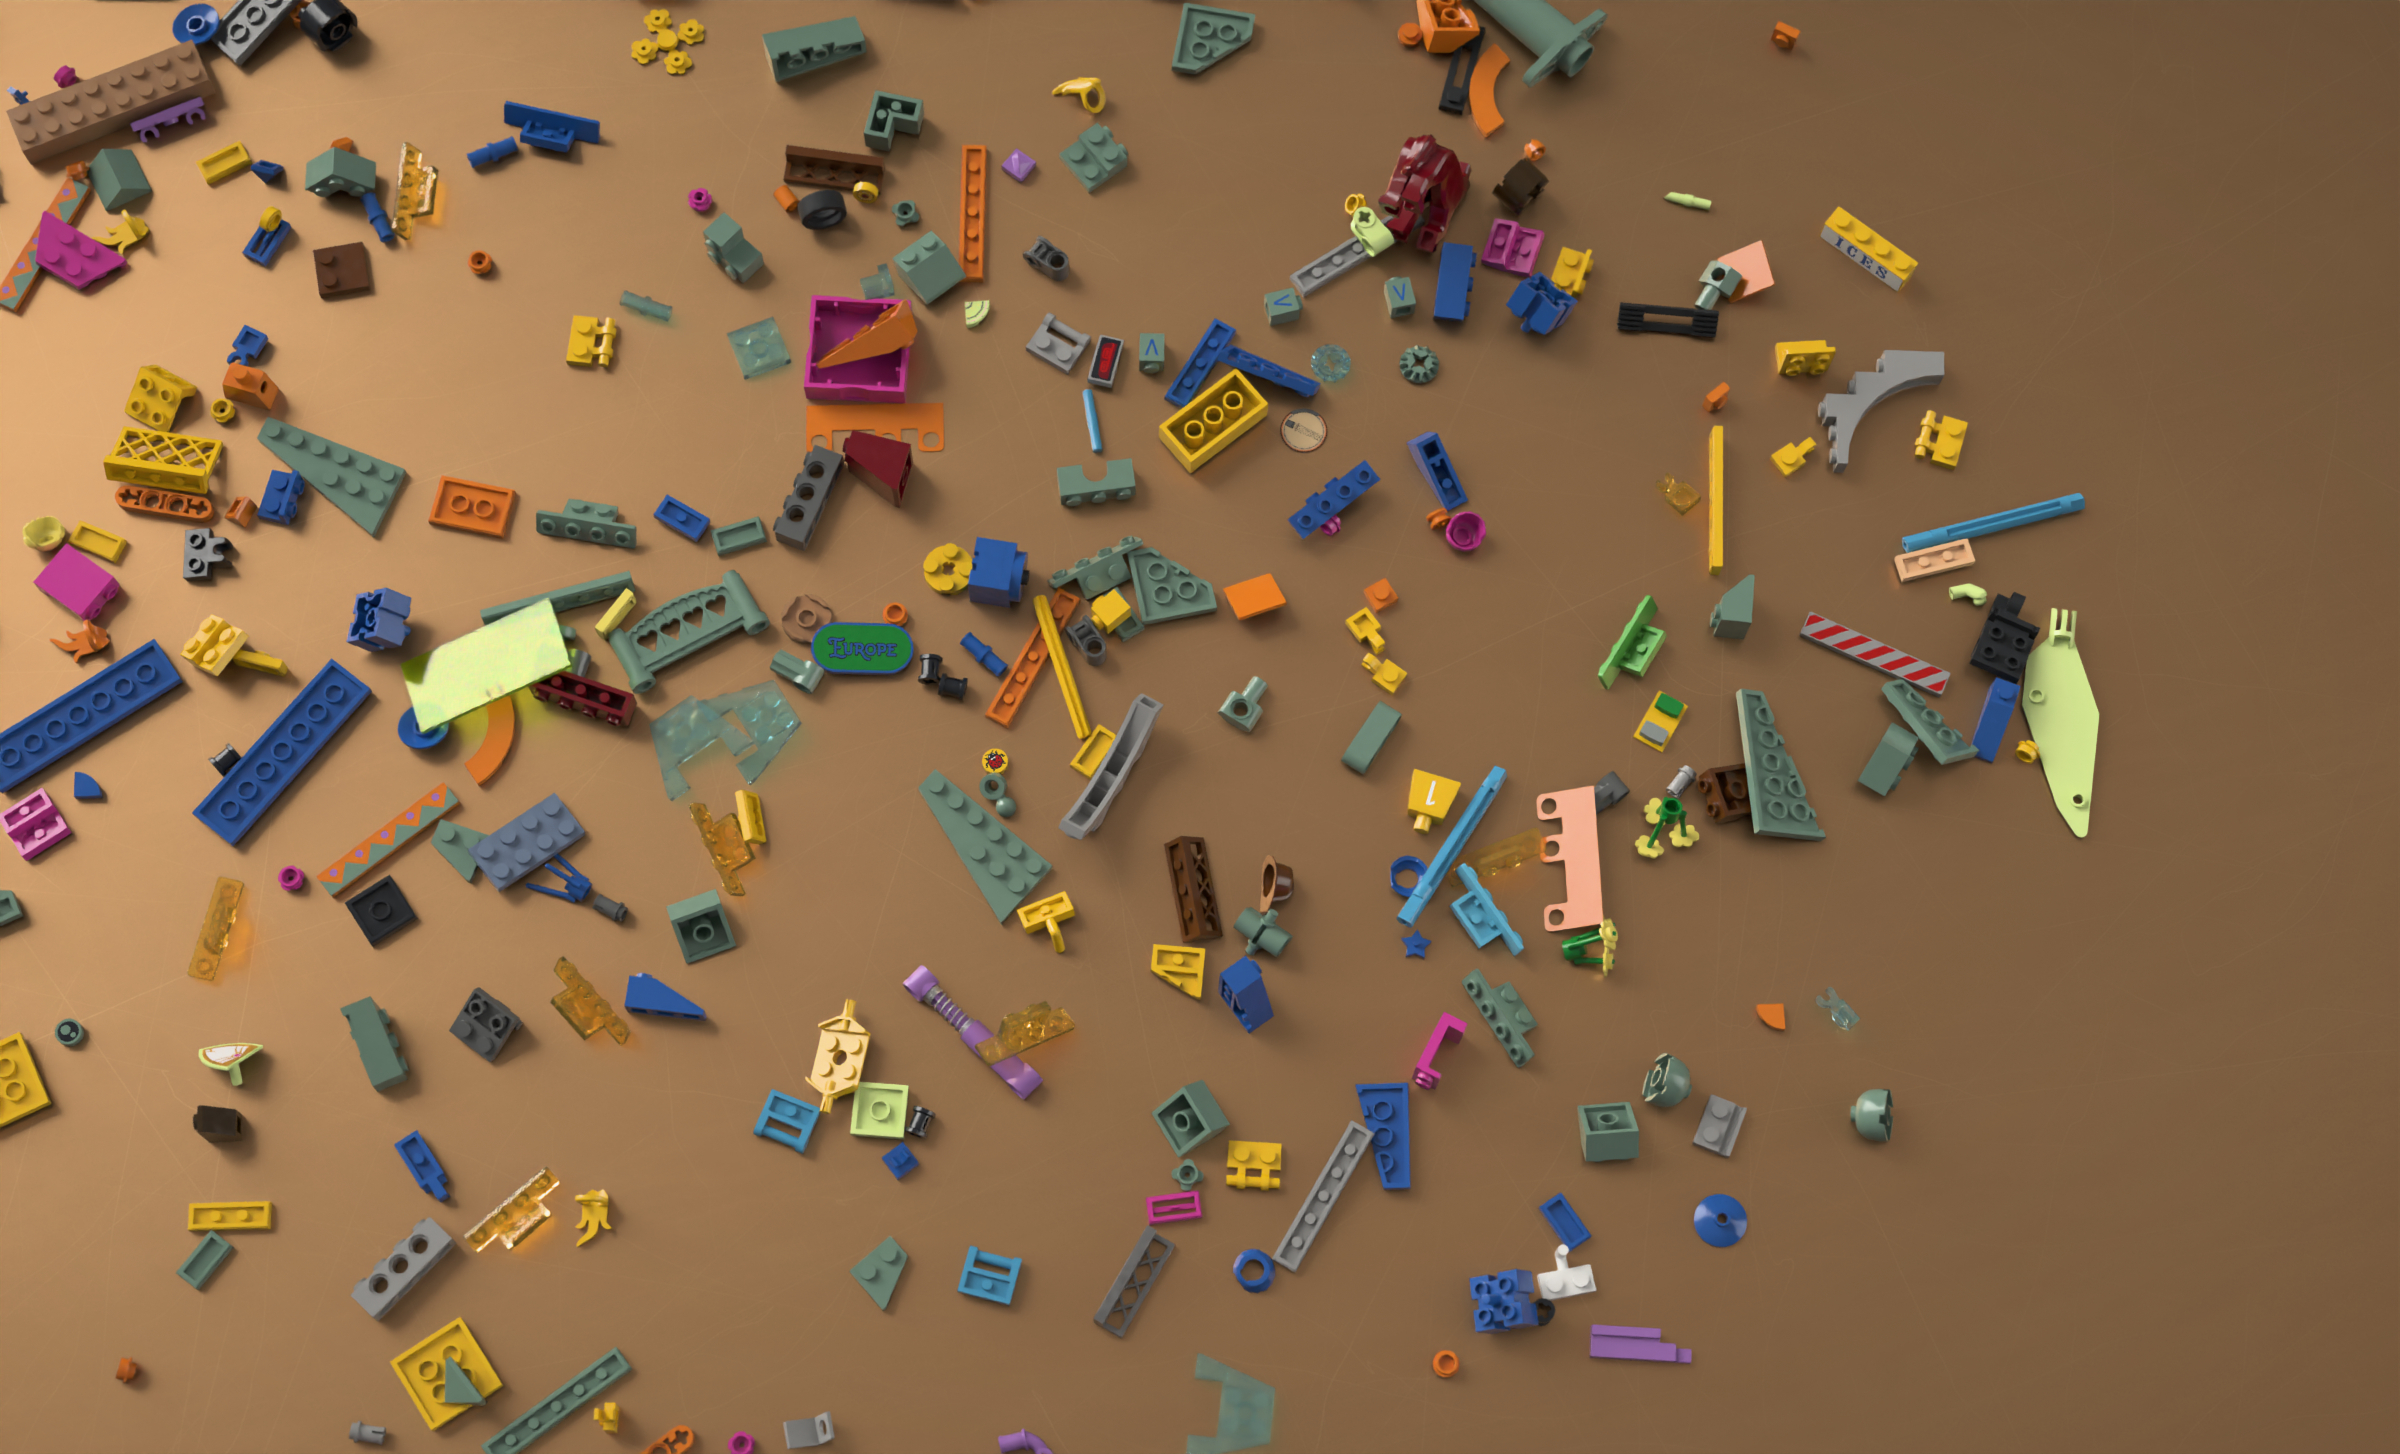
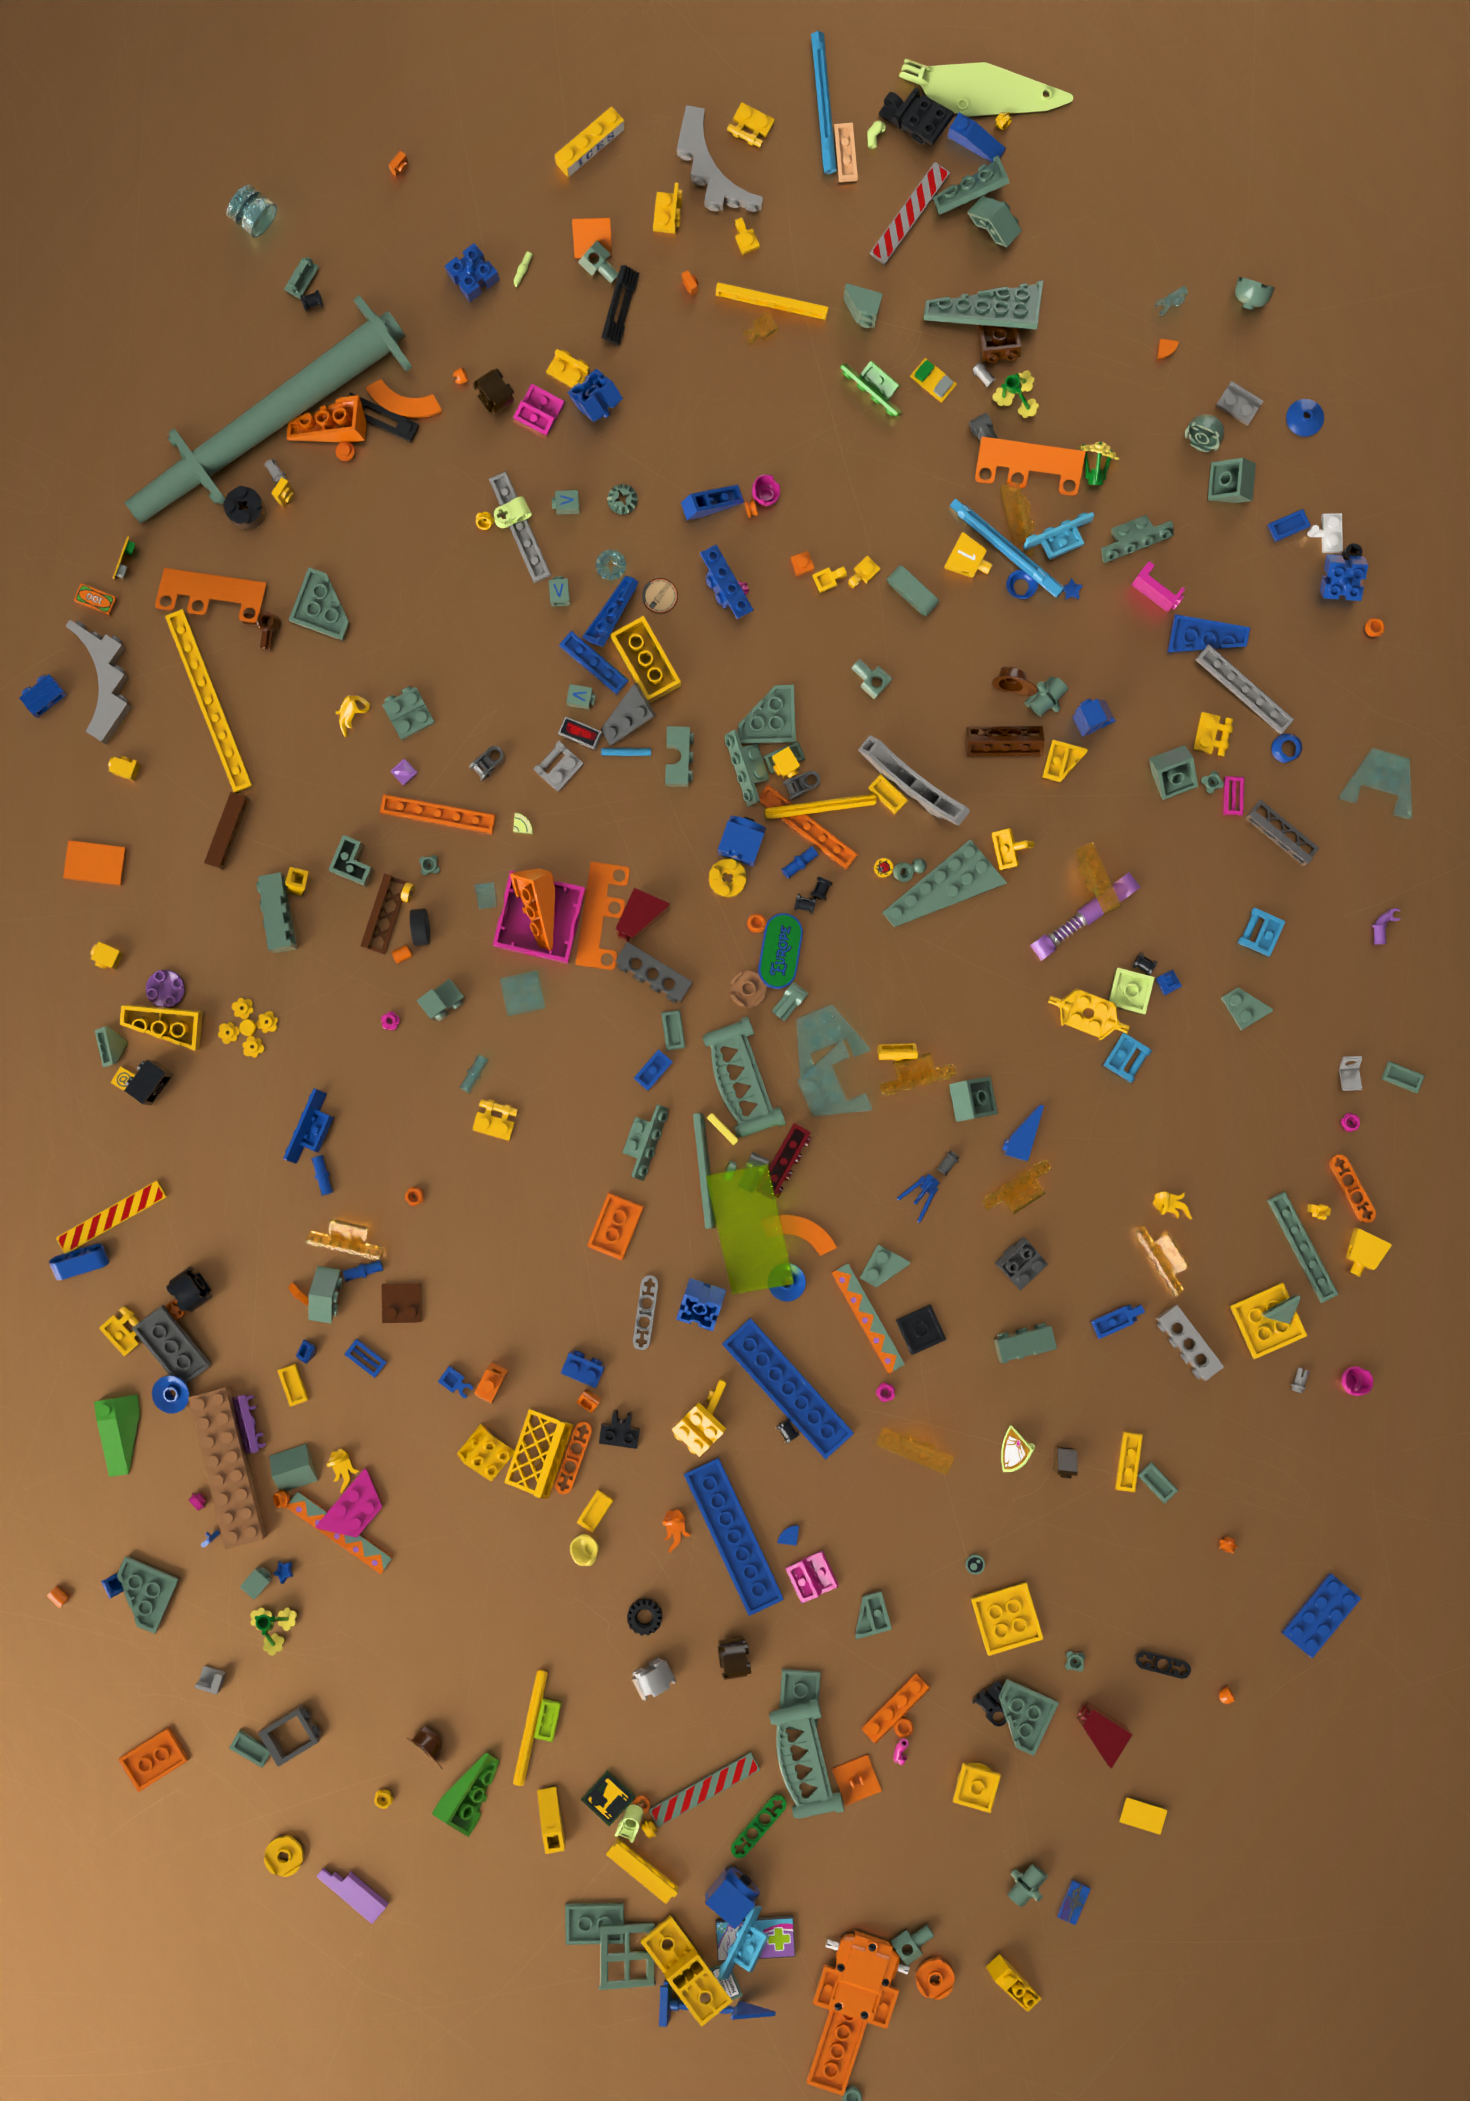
camera: 80 degrees left, 15 degrees up
dark pink panel [33,543,120,621] -> none
yellow plate [210,398,235,423] -> none
sand green wing [257,417,406,538] -> none
yellow tile [259,206,282,232] -> none
sand blue plate [468,793,585,892] -> none
sand green slope [892,230,966,304] -> none
orange piece [1223,573,1287,621] -> none
dark red piece [1378,134,1471,253] -> none
blue wedge [1433,242,1477,322] -> none
medium lavender piece [1590,1325,1691,1364] -> none
none -> yellow brick [284,867,309,896]
none -> blue brick [445,243,500,302]
none -> dark grey wing [601,683,656,746]
none -> light grey beam [633,1275,658,1350]

